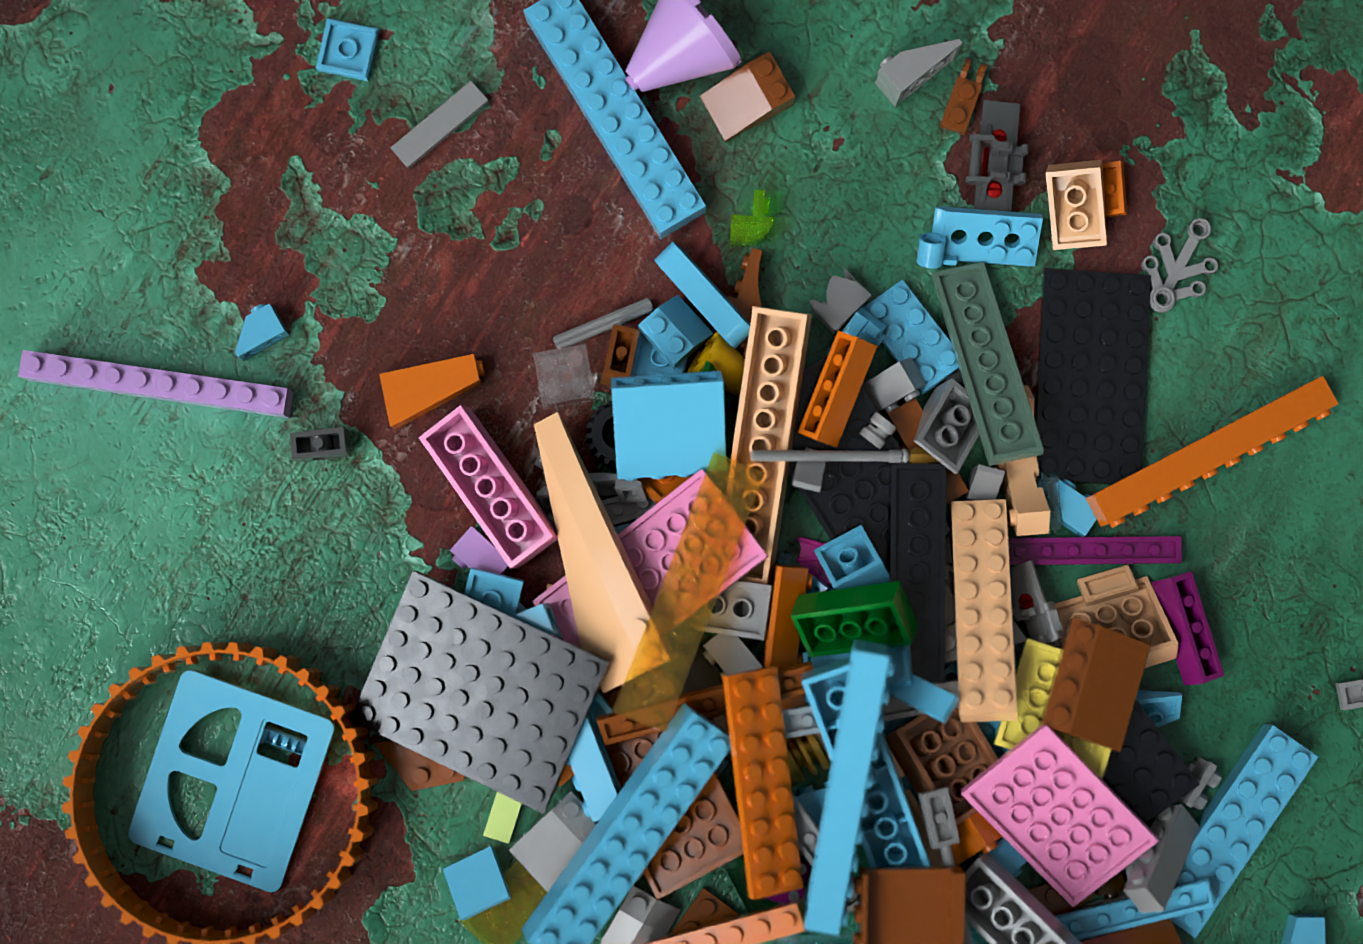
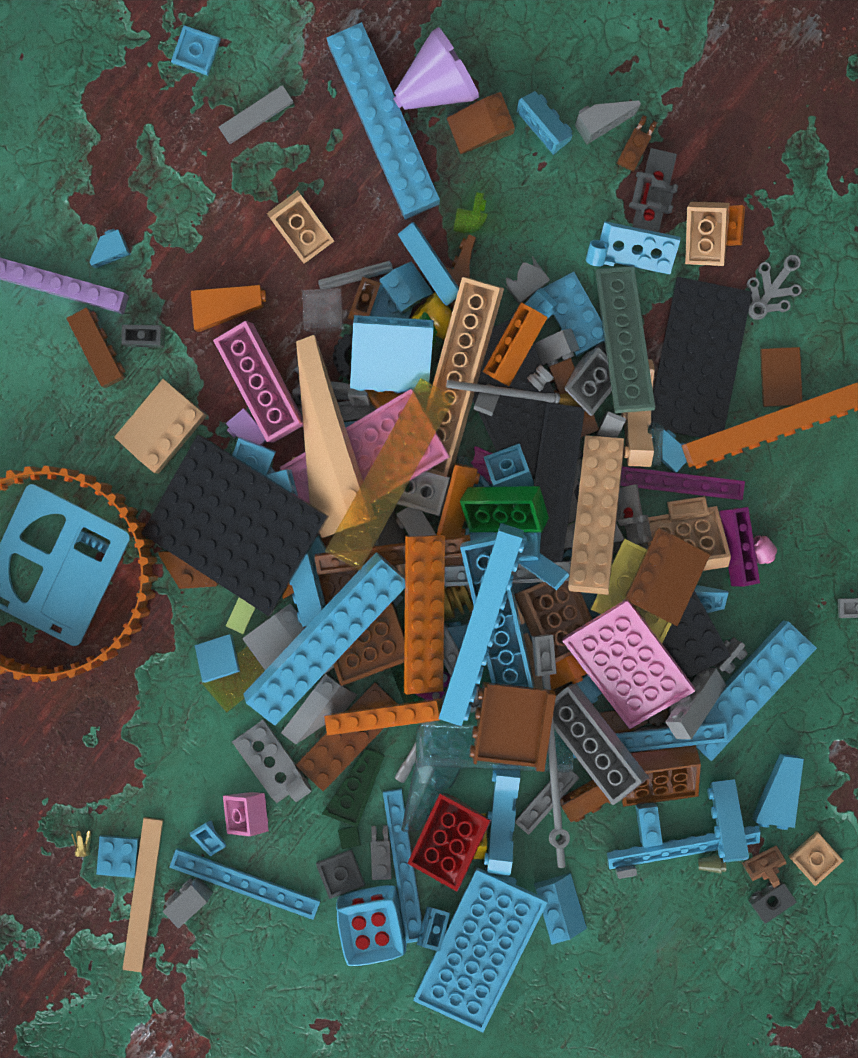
camera: 10 degrees right, 5 degrees up
none -> dark orange brick [66,307,126,388]
none -> light nougat slope [114,379,207,474]
none -> light nougat slope [267,190,334,264]
none -> medium azure slope [516,91,573,155]
none -> bright pink head [753,536,777,564]
none -> dark orange tile [760,347,802,407]

